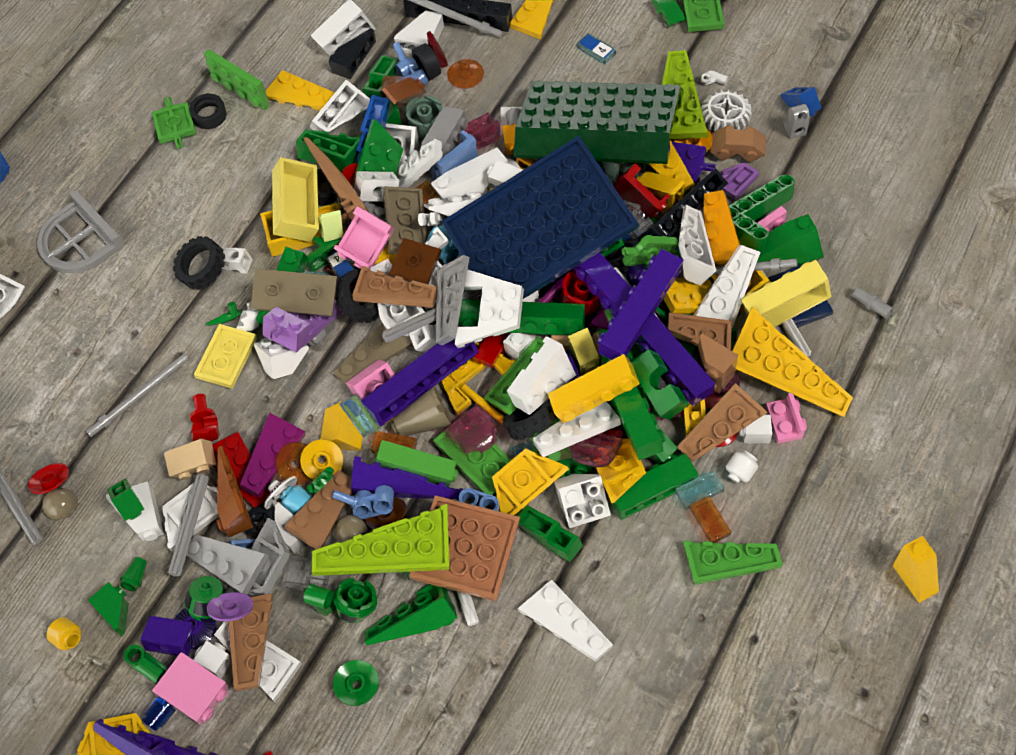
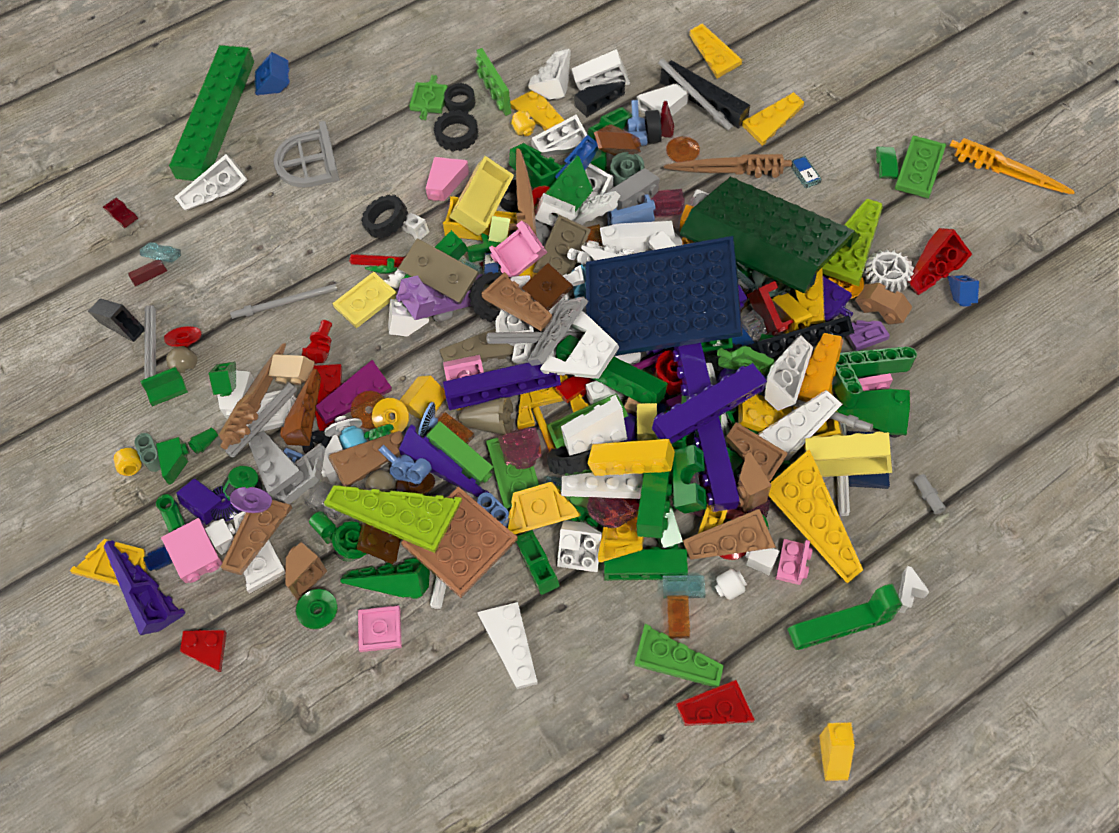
camera: 25 degrees right, 0 degrees up
clear light blue tile [339,394,380,438] -> none
clear slope [628,216,654,238] -> none
white arm [700,70,728,85] -> none
light grey leg [784,104,810,139] -> none
none -> sand green beam [134,433,161,472]
none -> green panel [140,367,188,407]
none -> medium nougat piece [219,343,286,449]
none -> medium nougat slope [285,542,327,601]
none -> red axle [350,254,405,267]
none -> reddish brown plate [357,522,401,564]
none -> bright pink tile [358,605,402,652]
none -> dish [418,402,438,437]
none -> bright pink slope [426,157,469,201]
none -> black tyre [434,110,478,151]
none -> yellow head [511,111,536,137]
none -> white wedge [528,49,571,100]
none -> medium nougat piece [664,154,792,178]
none -> red wing [676,680,755,726]
none -> green beam [787,584,903,650]
none -> white slope [898,566,929,614]
none -> red wedge [907,228,972,295]

